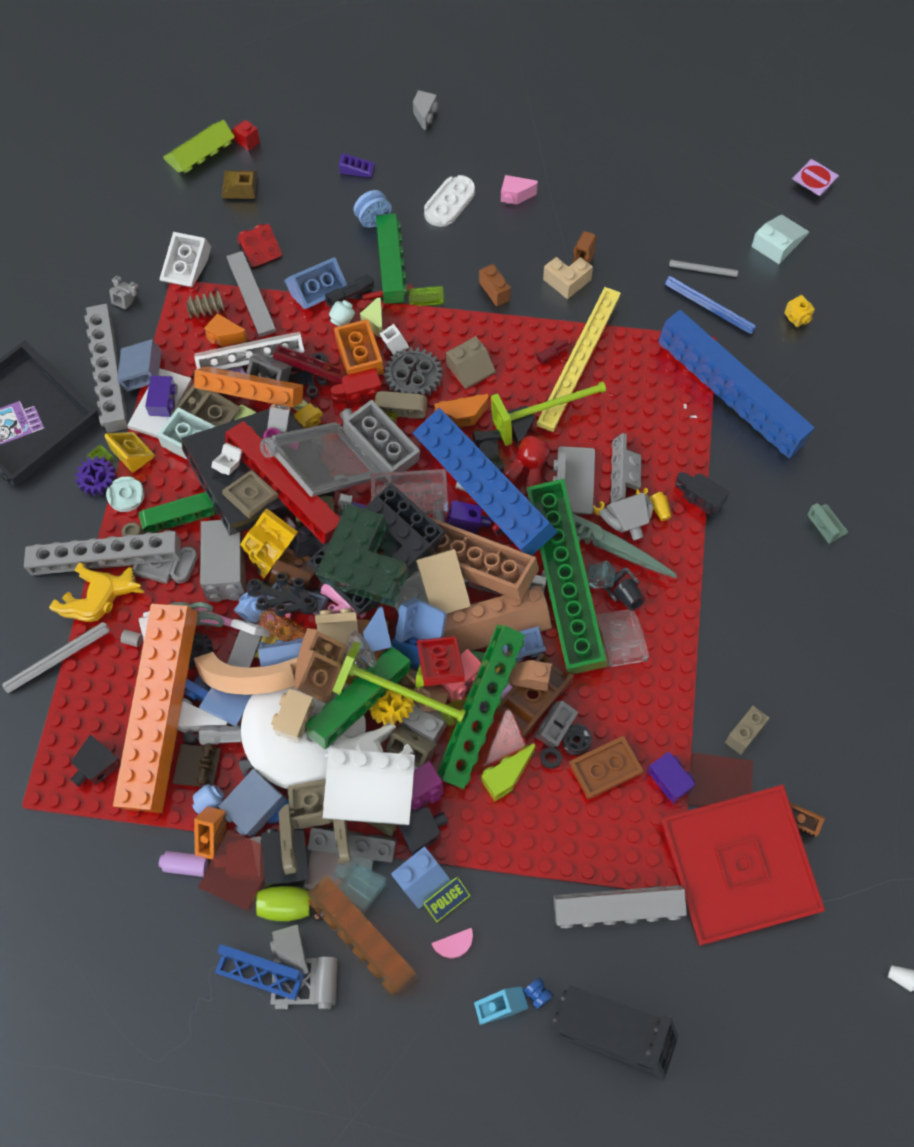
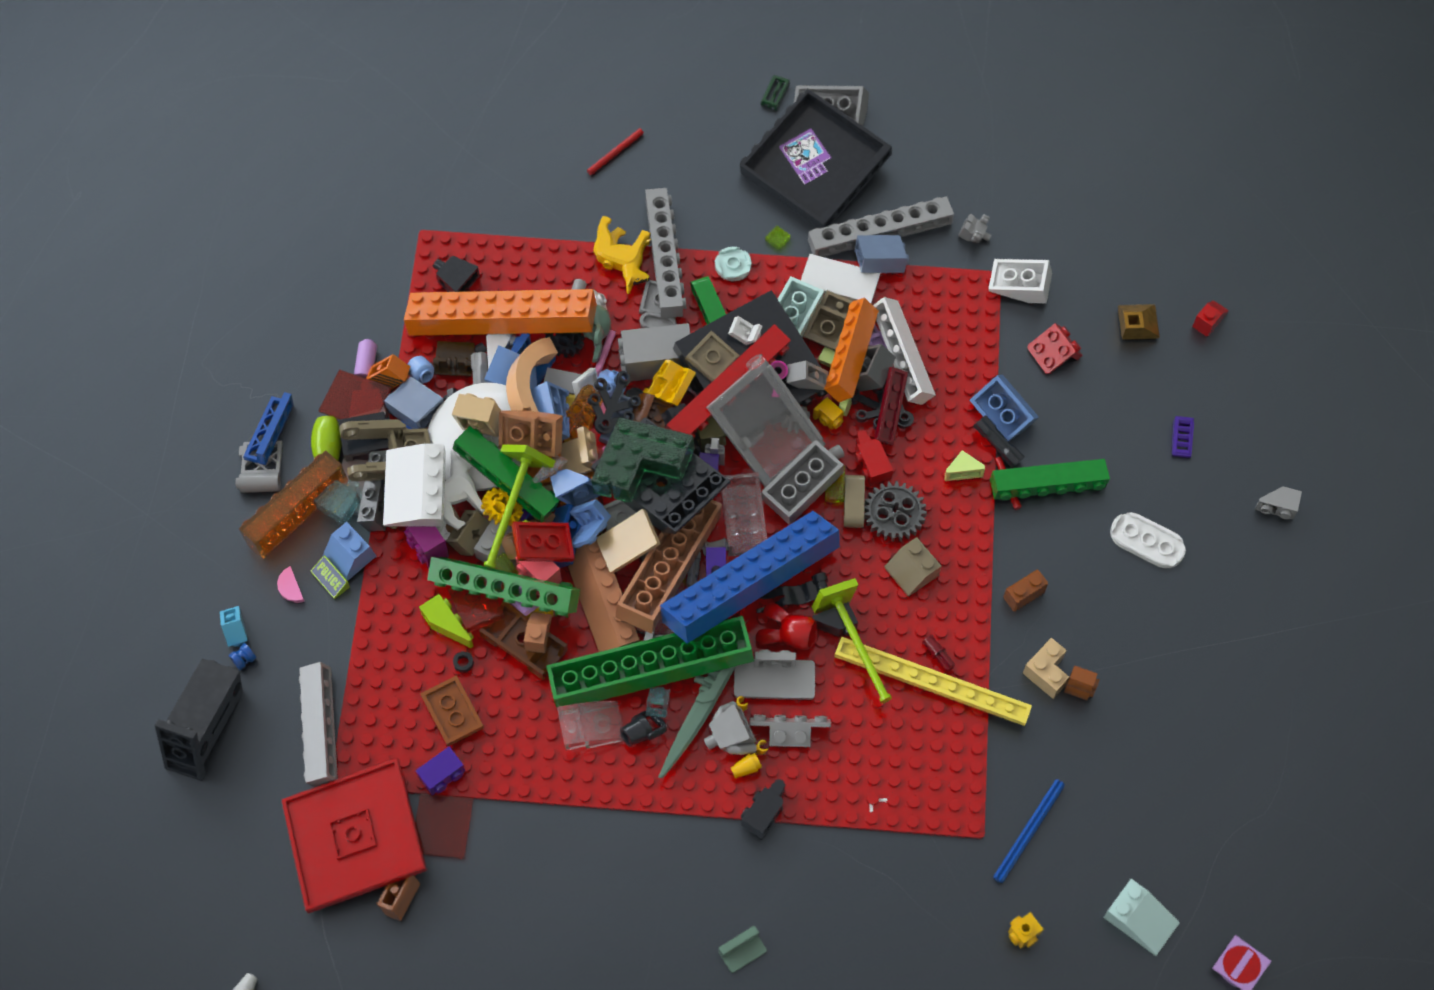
camera: 85 degrees right, 0 degrees up
light grey axle [2,622,110,693] -> none
dark purple gear [75,456,117,496] -> none
yellow slope [105,432,155,473] -> none
dark tan tile [122,522,142,537] -> none
dark purple brick [145,375,178,417] -> none
lime slope [163,120,234,173] -> none
dark tan piece [186,291,225,319] -> none
orange slope [204,314,248,346] -> none
light grey tile [226,251,276,337] -> none
light grey slope [270,925,309,974] -> none
light aqua head [329,300,355,326] -> none
orange brick [334,319,384,375] -> none
light blue wheel [354,190,392,228] -> none
white brick [380,324,409,357] -> none
black torso [397,807,448,856] -> none
clear neon green tile [408,286,444,305] -> none
orange slope [434,394,489,428] -> none
bright pink slope [501,175,538,204] -> none
medium blue bracket [503,626,546,662] -> none
flat silver brick [534,701,578,747] -> none
black wheel [562,724,592,756] -> none
blue brick [658,310,815,459] -> none
light grey bar [669,260,738,277] -> none
dark tan brick [725,706,769,755] -> none

